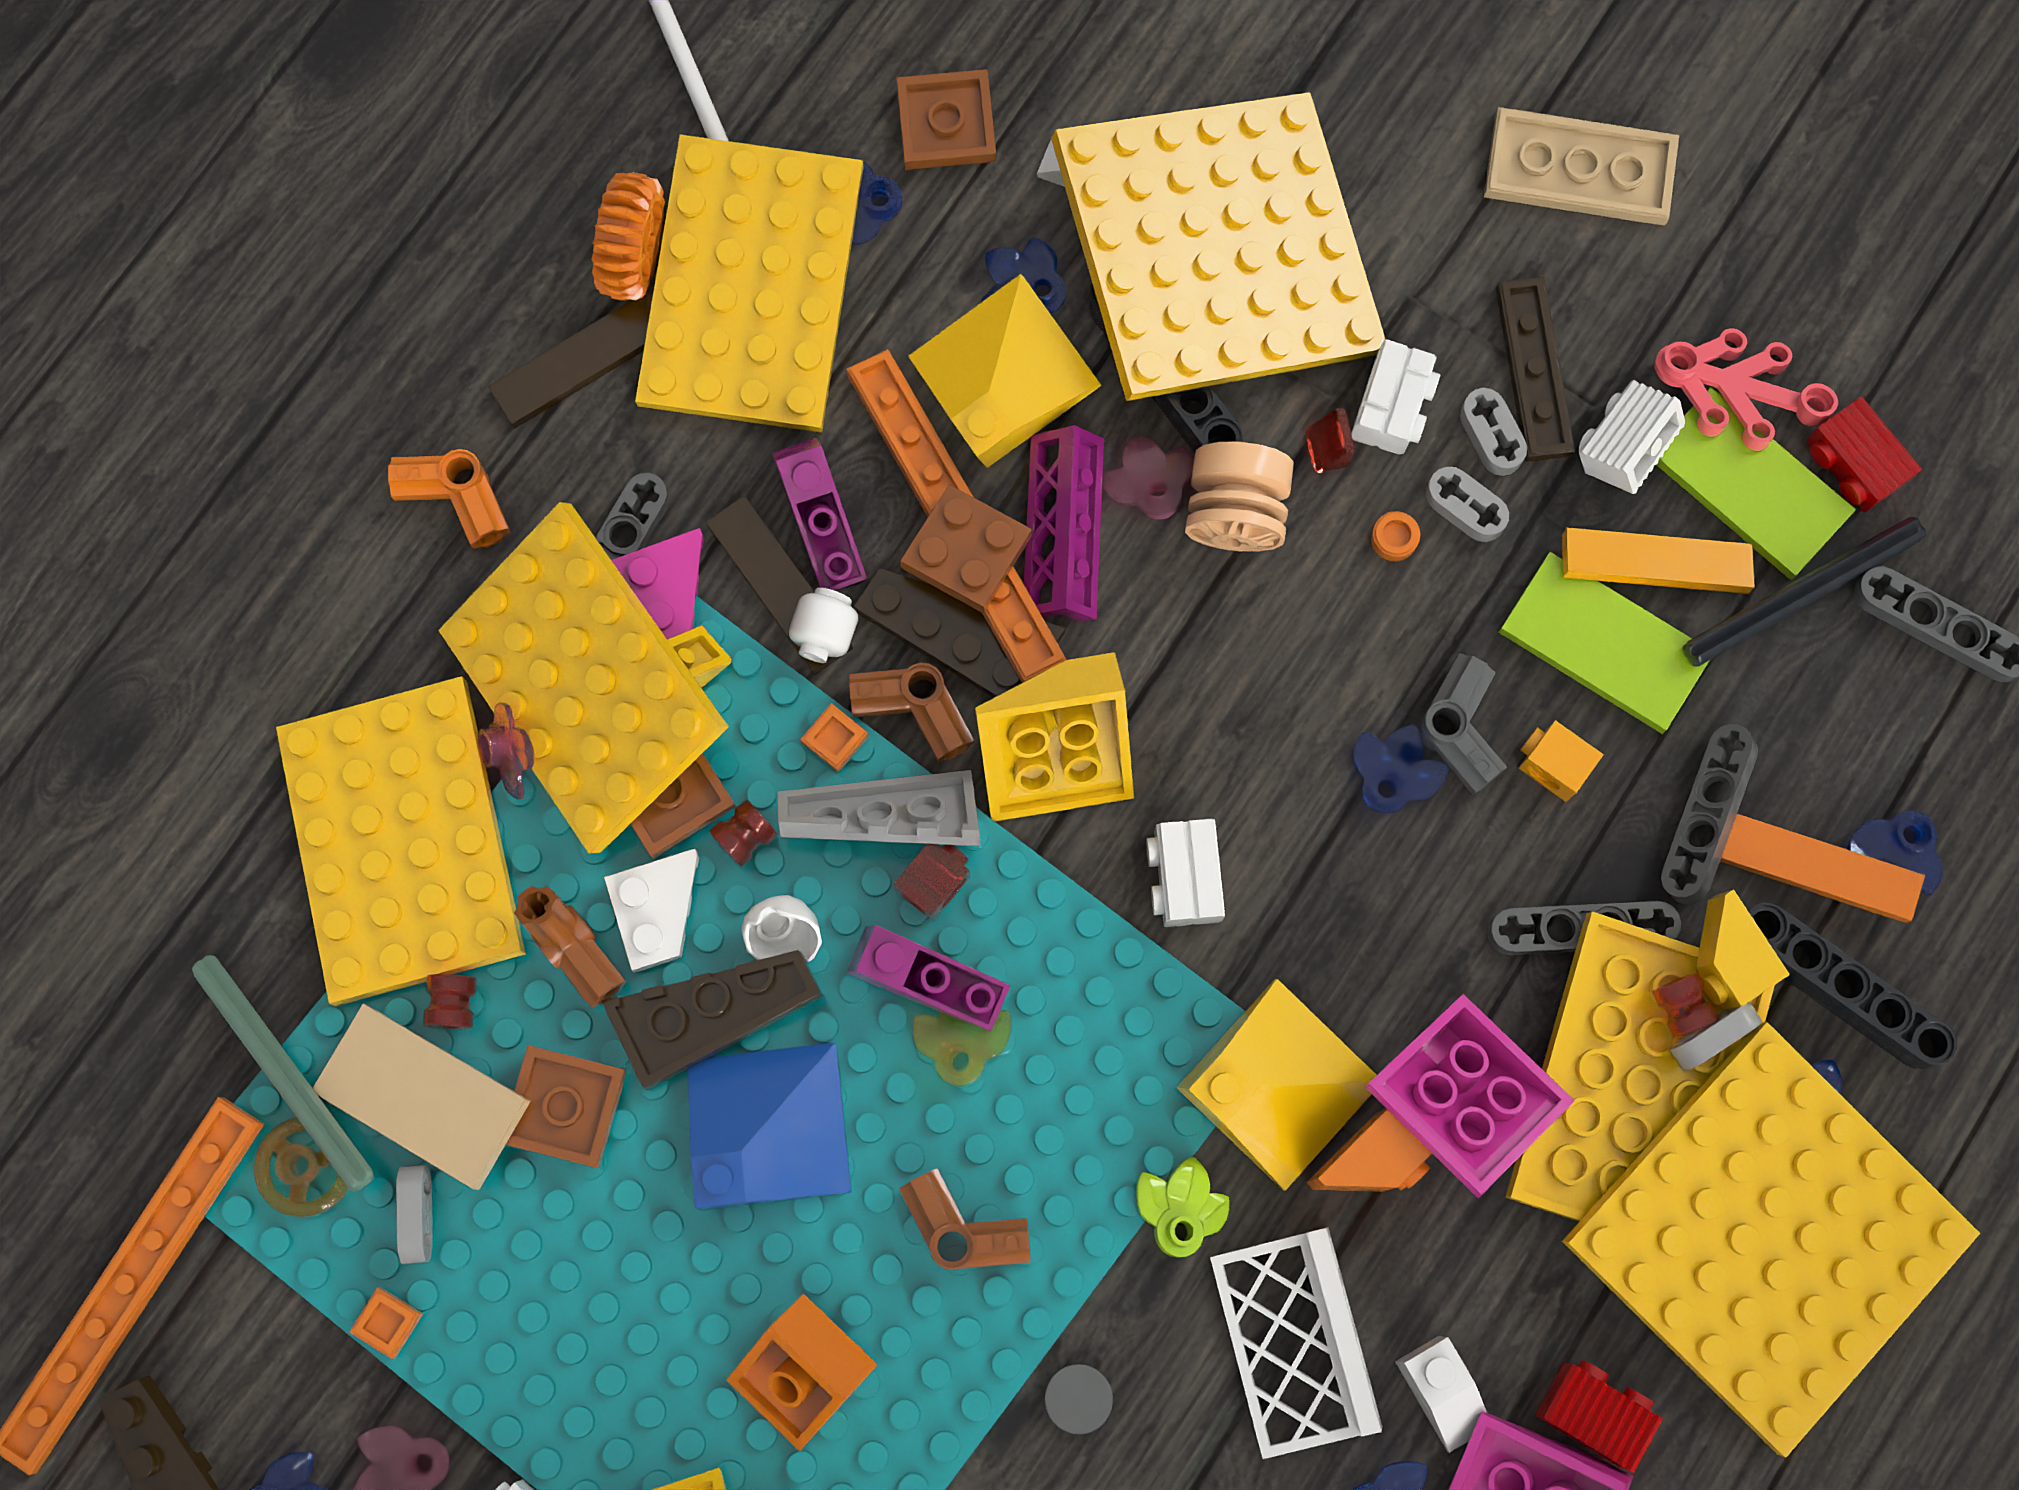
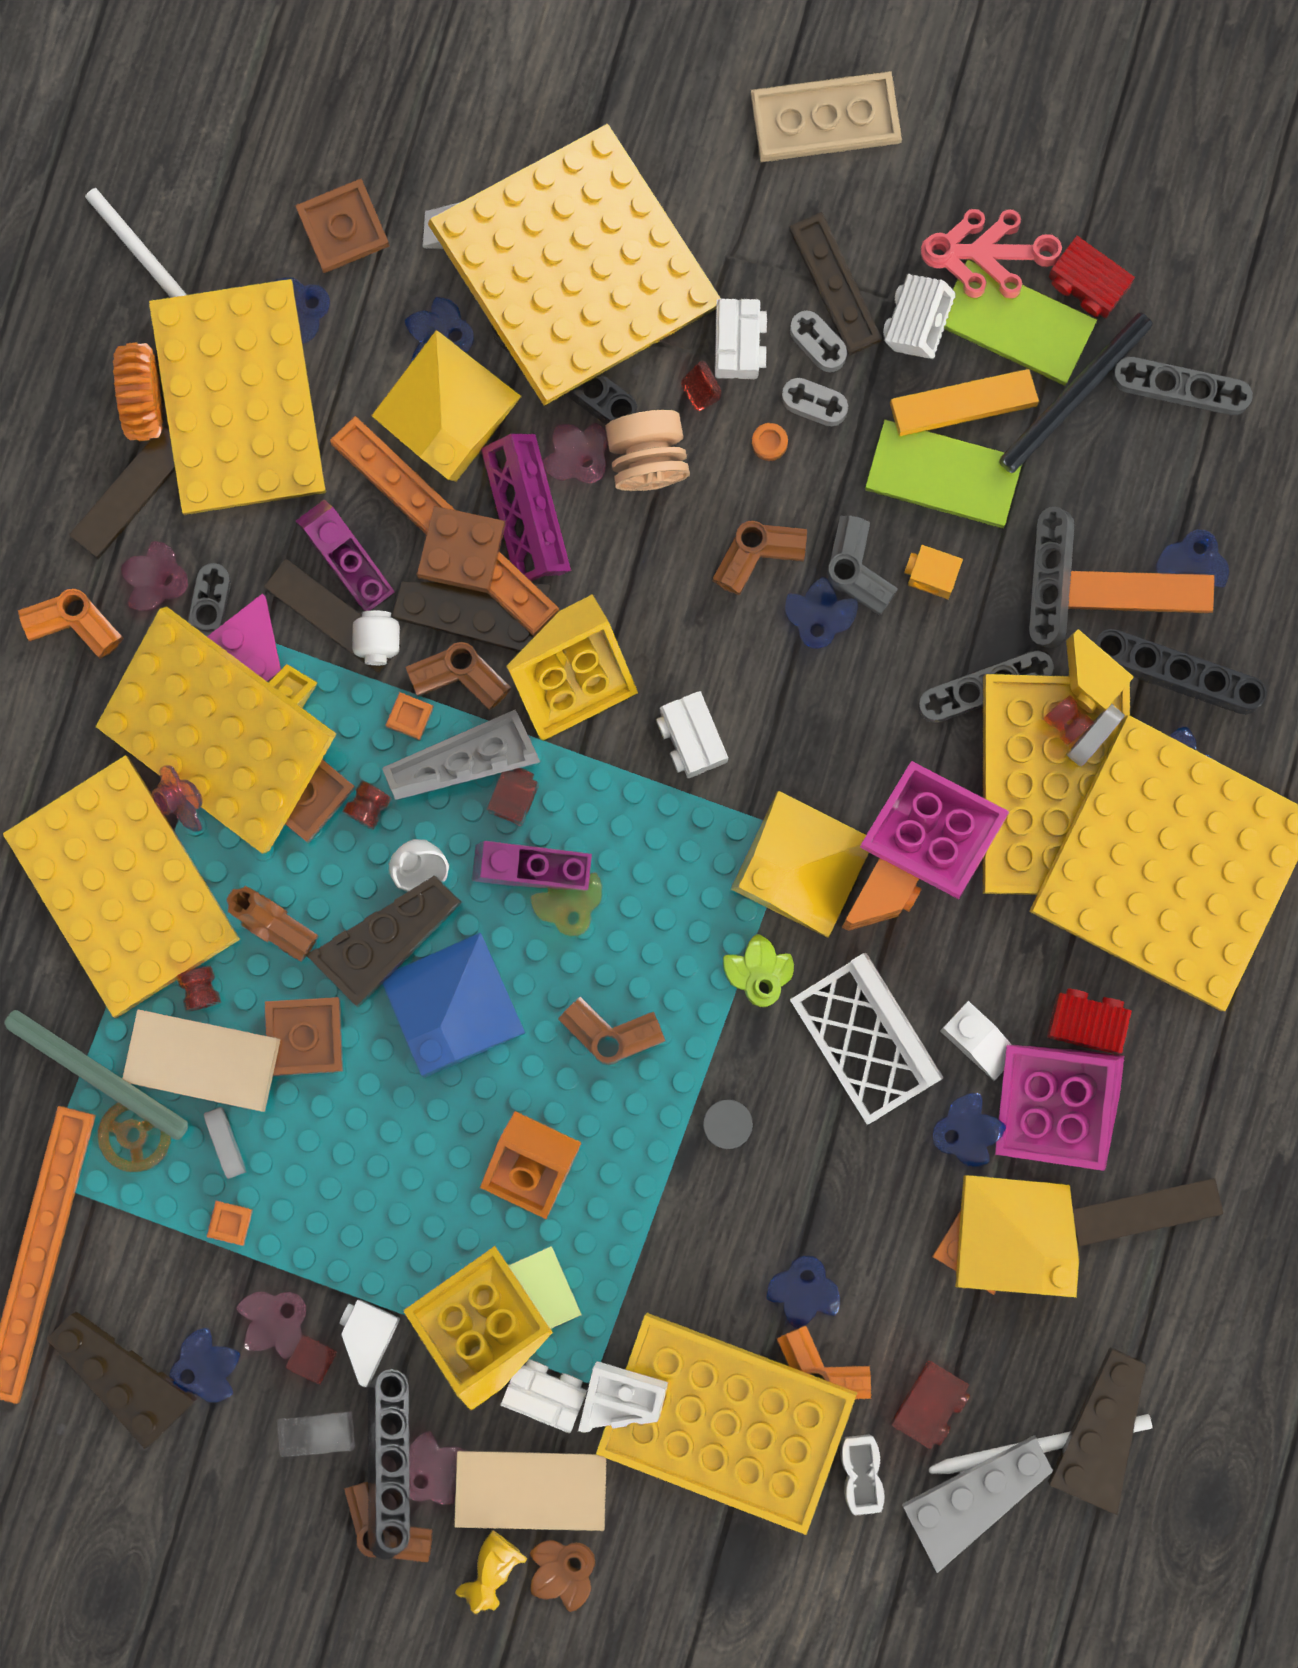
camera: 15 degrees left, 5 degrees up
white wing [604,849,699,973] -> none
none -> clear pink plate [121,541,188,611]
none -> dark orange piece [712,521,807,595]

